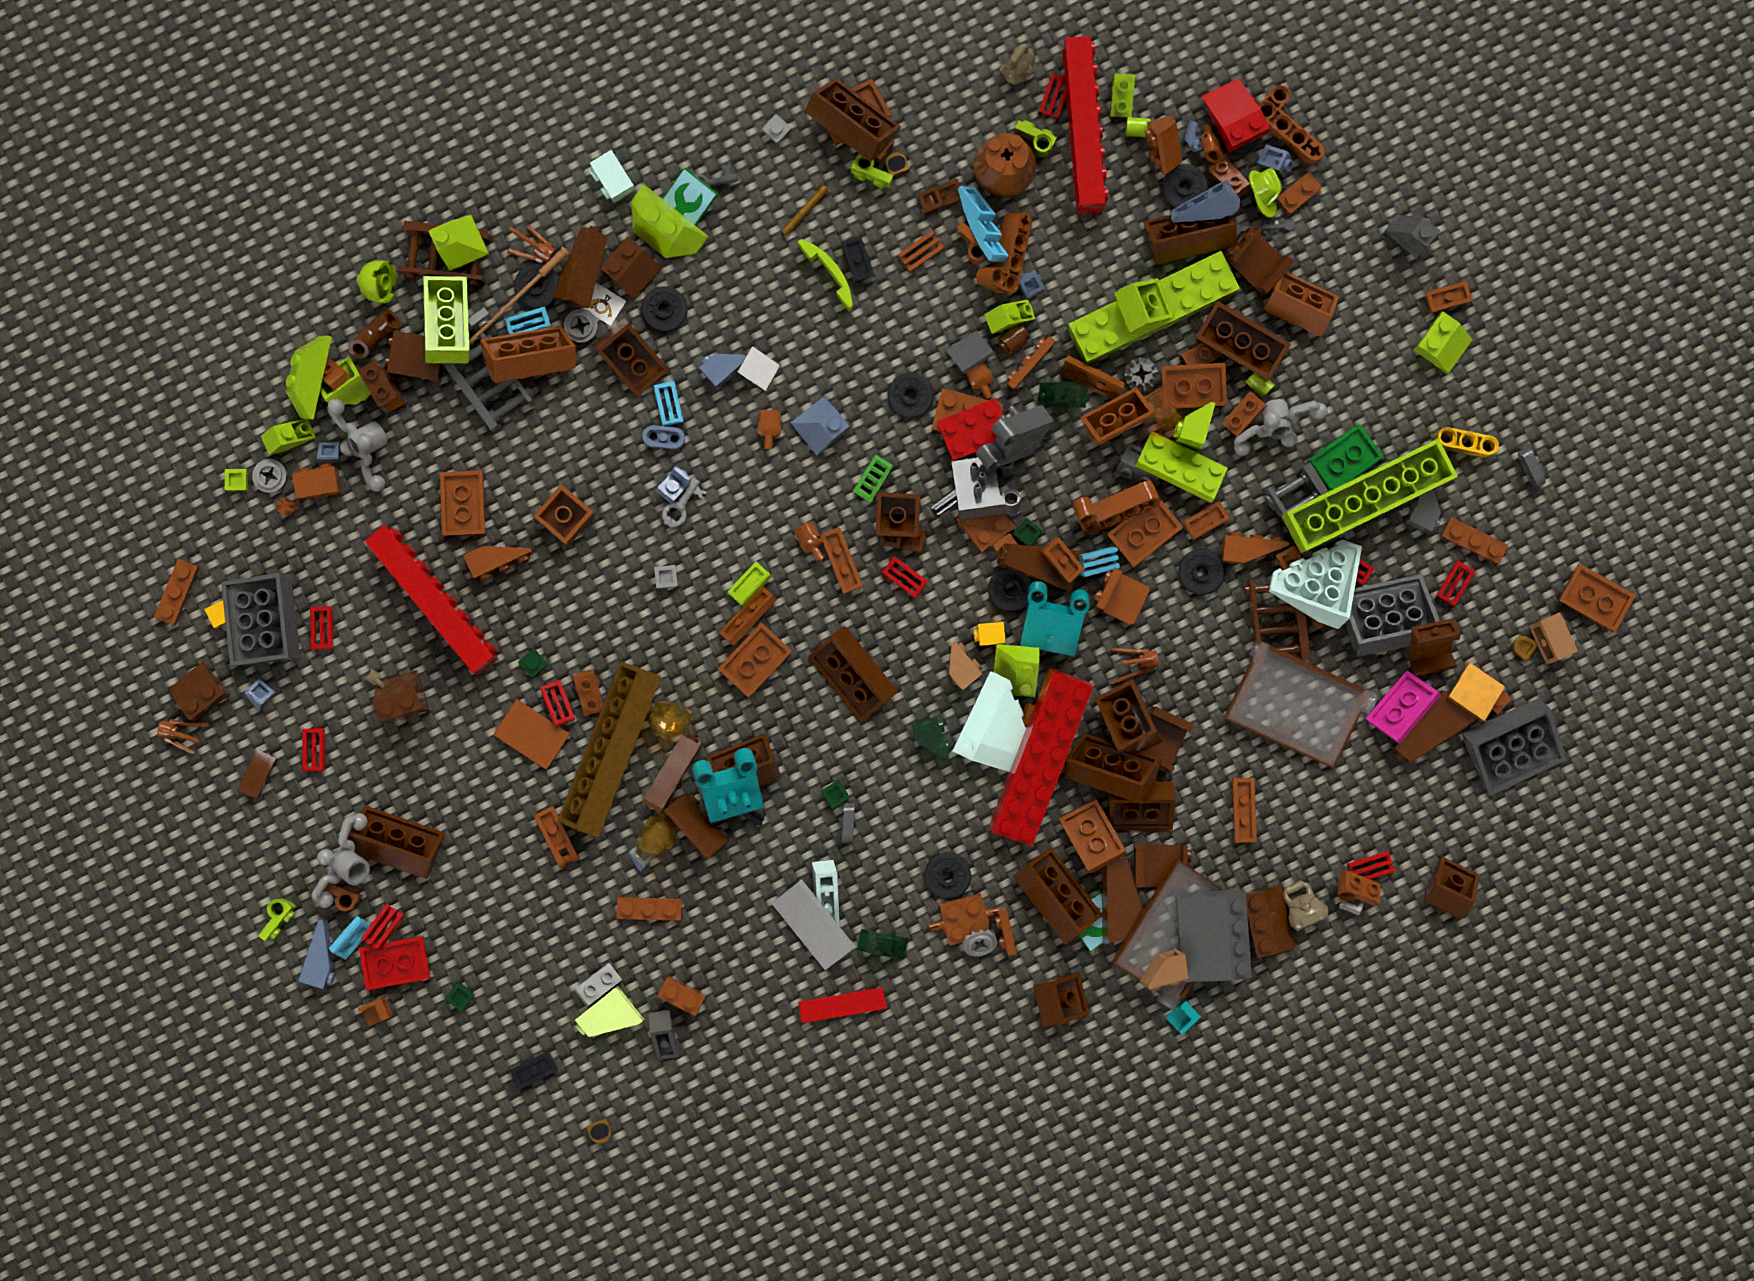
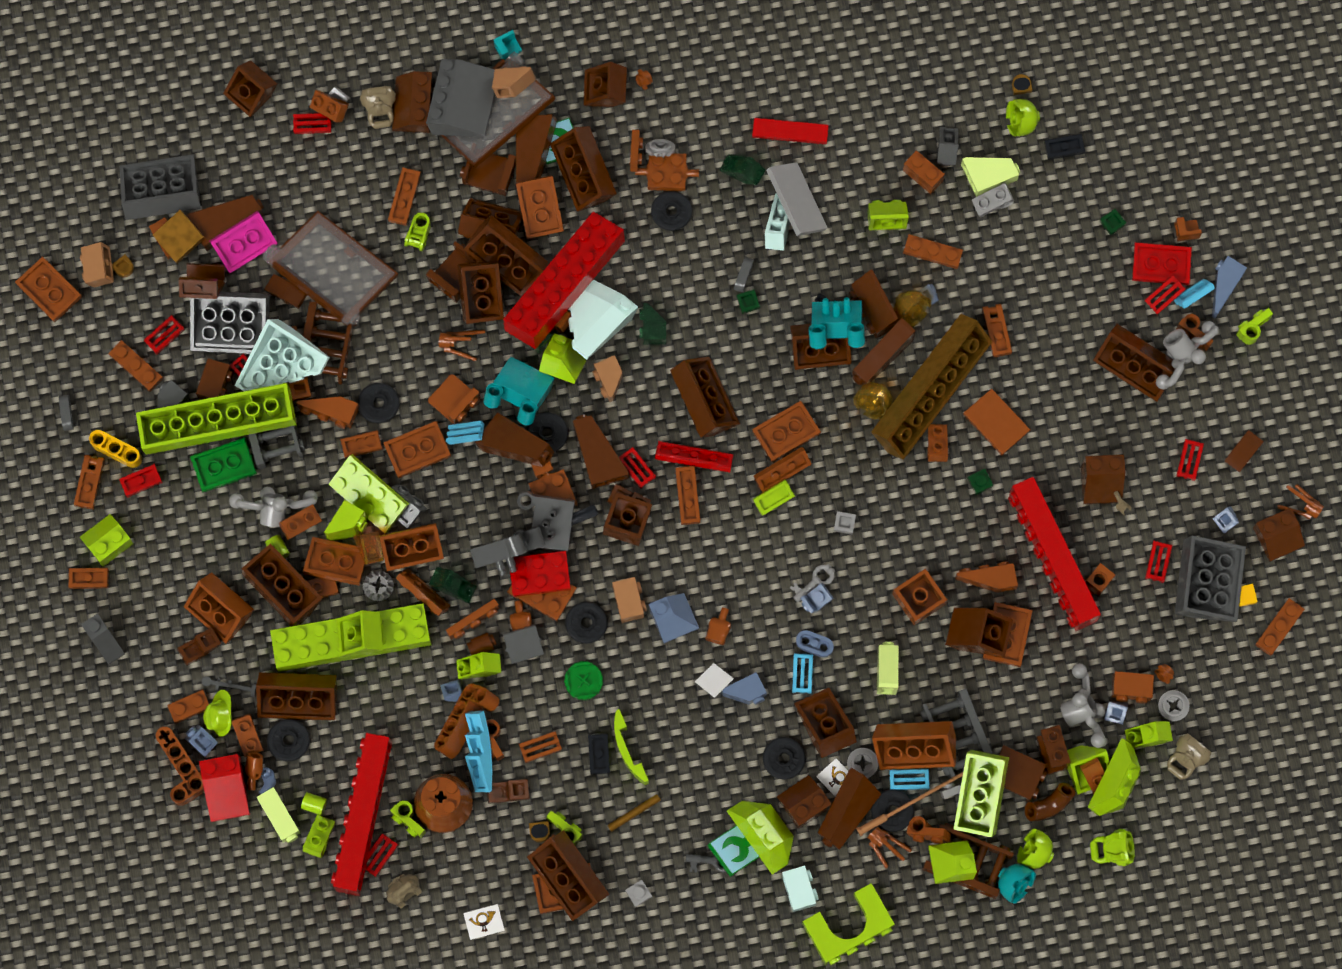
camera: 165 degrees left, 10 degrees down
lime plate [225,469,248,491] -> none
red tile [540,680,575,728] -> none
dark orange piece [794,521,824,562] -> none
bright green slope [853,455,893,503] -> none
yellow brick [974,622,1005,647] -> none
dark green plate [1013,518,1043,546] -> none
dark orange plate [1041,537,1084,583] -> none
dark orange beam [1072,481,1161,535] -> none
dark orange slope [1145,116,1183,175] -> none
sand blue slope [1171,179,1240,223] -> none
reddish brown panel [1225,227,1294,293] -> none
none -> dark orange plate [74,455,105,510]
none -> red plate [119,464,163,498]
none -> reddish brown slope [177,627,221,666]
none -> reddish brown brick [196,358,233,400]
none -> yellowish green slope [257,787,300,843]
none -> reddish brown slope [264,274,307,309]
none -> lime piece [404,213,431,251]
none -> white sticker [463,904,505,940]
none -> green tile [564,661,603,700]
none -> reddish brown slope [573,415,629,489]
none -> medium nougat brick [612,577,647,623]
none -> dark orange plate [636,69,652,90]
none -> red tile [655,441,734,473]
none -> lime arch [802,883,895,965]
none -> lime slope [867,200,909,230]
none -> yellowish green slope [877,642,899,695]
none -> dark orange plate [907,816,951,844]
none -> reddish brown slope [945,608,1013,657]
none -> teal cylinder [998,864,1036,904]
none -> lime cylinder [1006,99,1040,136]
none -> dark orange brick [1085,563,1115,596]
none -> lime piece [1090,828,1135,866]
none -> dark tan piece [1167,733,1211,780]

